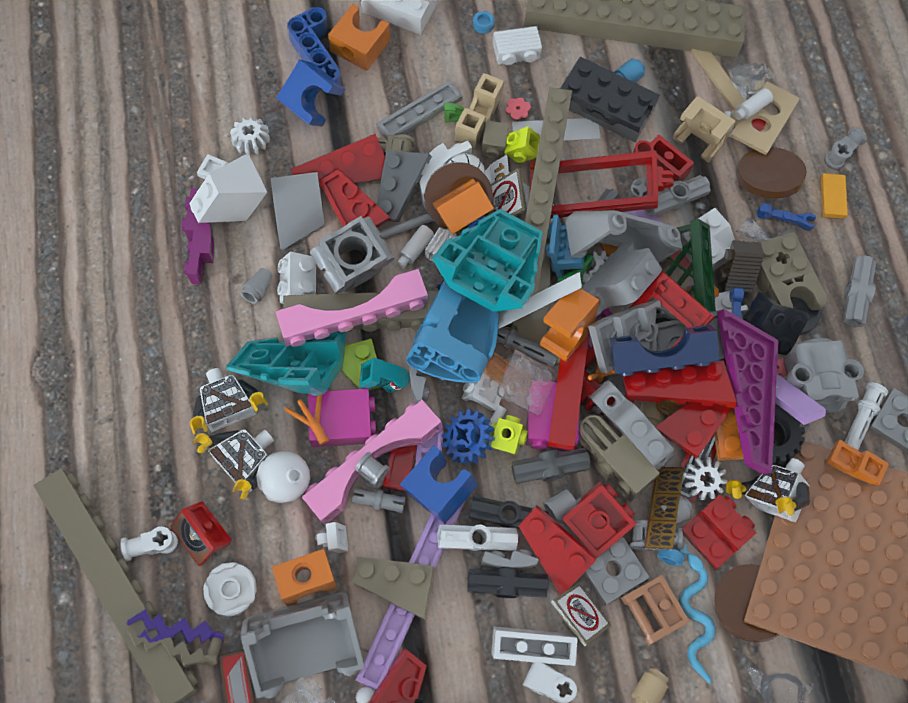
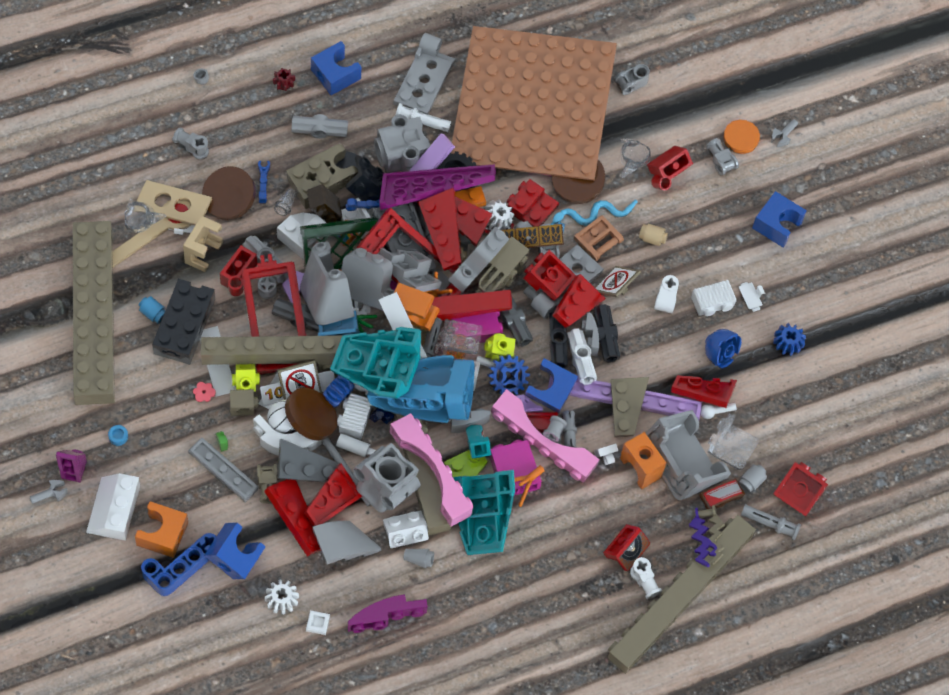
camera: 105 degrees left, 5 degrees down
white slope [189,155,267,223] -> none
torso [189,368,268,434] -> none
torso [192,429,274,500] -> none
white tile [203,562,258,617] -> none
white cylinder [256,451,310,503] -> none
orange piece [432,178,494,234] -> none
tan arch [455,73,504,148] -> none
white brick [491,626,578,666] -> none
white brick [493,26,542,65] -> none
dark blue arch [609,325,719,376] -> none
torso [726,458,810,523] -> none
white cylinder [734,88,773,120] -> none
light orange tile [820,173,848,219] -> none
orange slope [826,440,889,486] -> none

